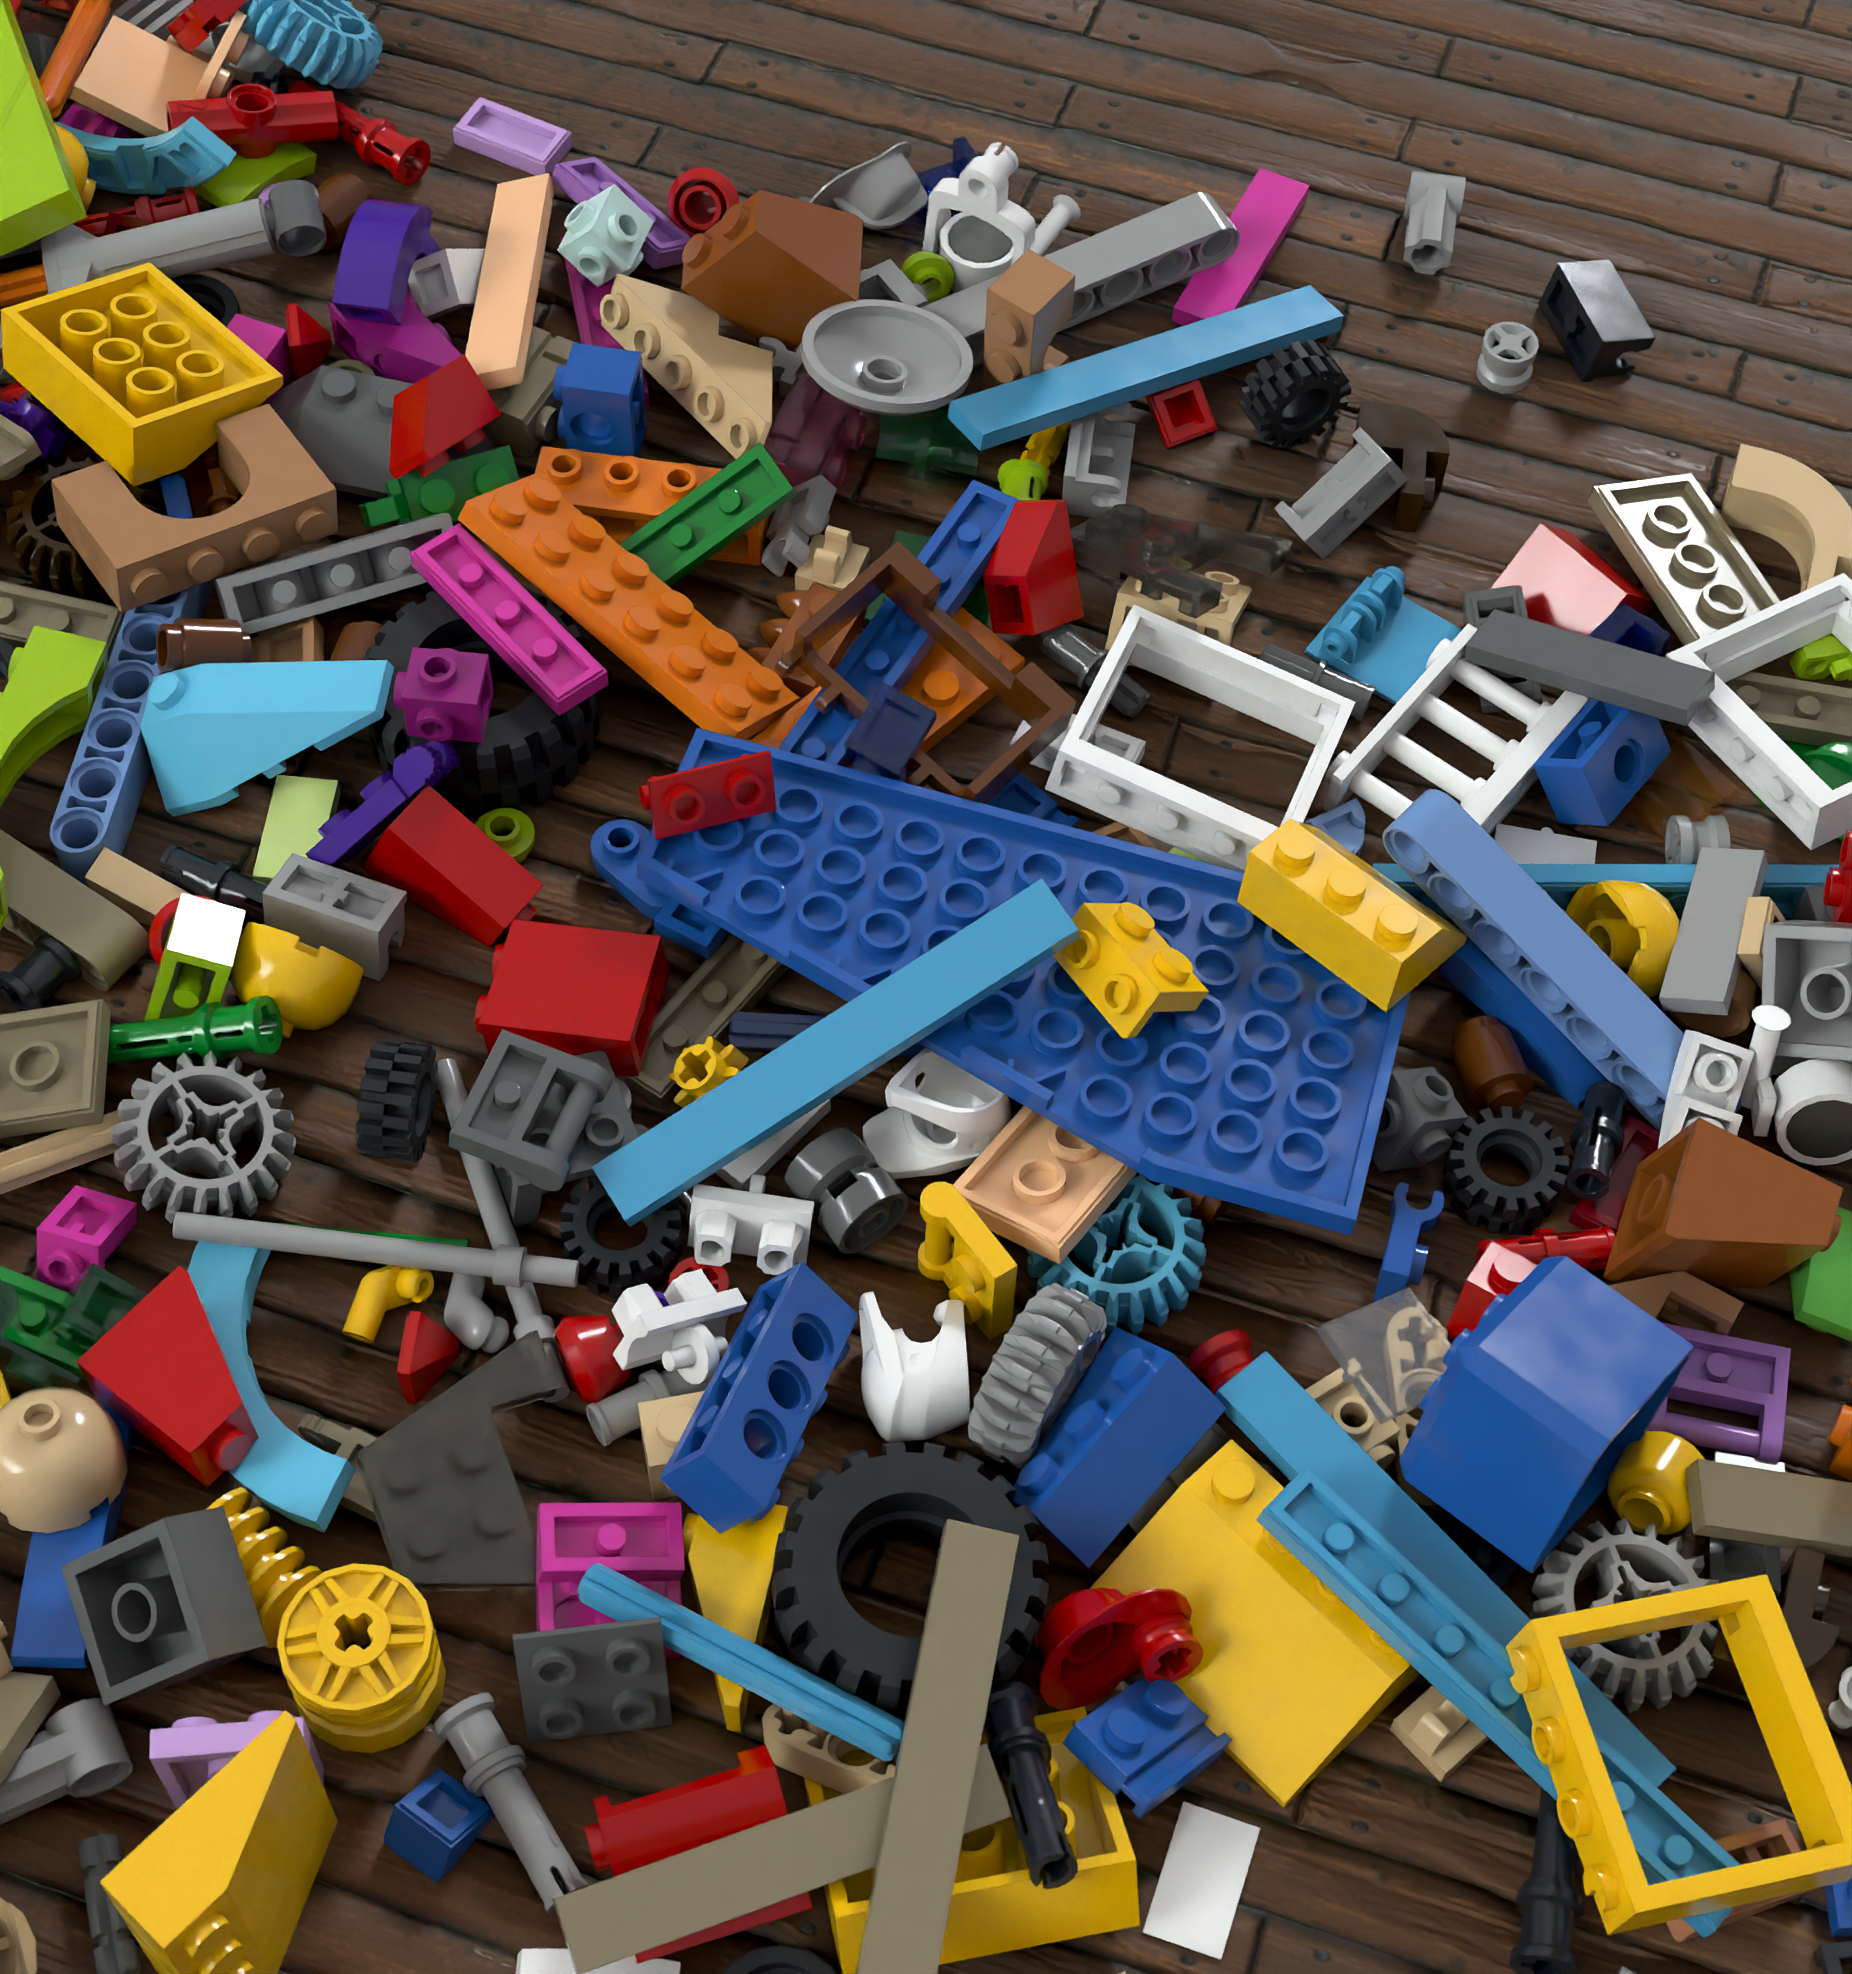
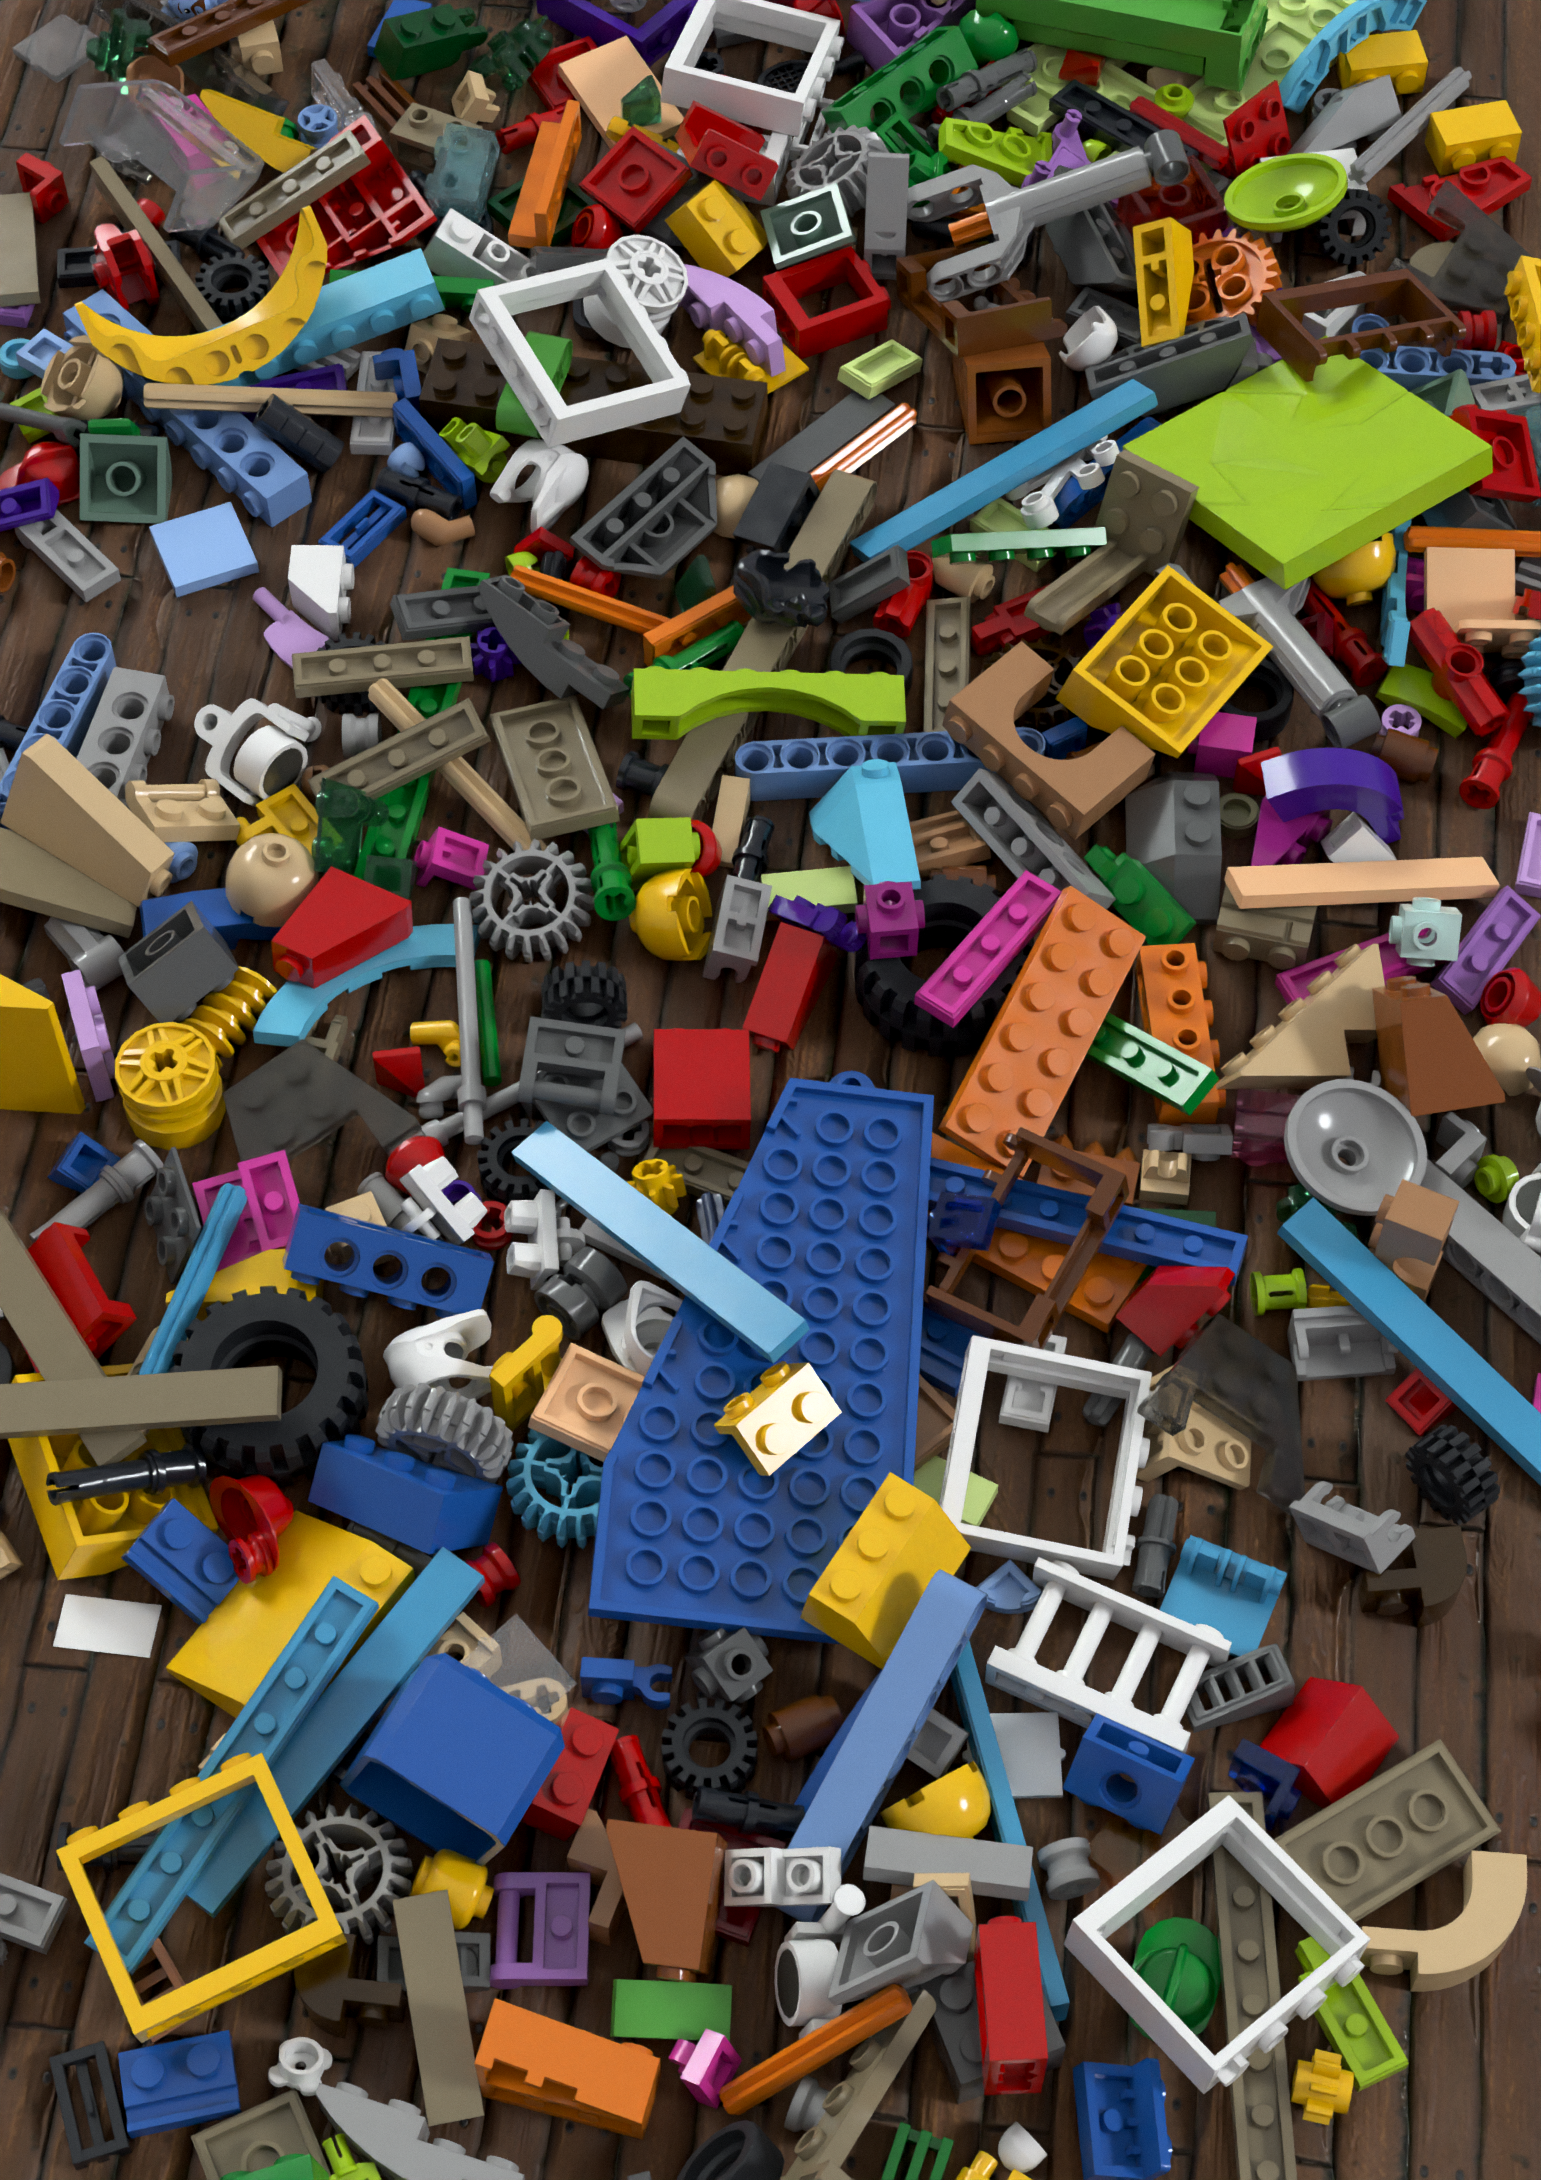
camera: 80 degrees right, 0 degrees up
reddish brown brick [156,618,252,673] -> none
red slope [389,354,501,480] -> none
lime plate [475,808,535,863] -> none
blue brick [553,343,647,458] -> none
red hinge [638,750,777,840] -> none
dark grey tile [1465,609,1715,726] -> none

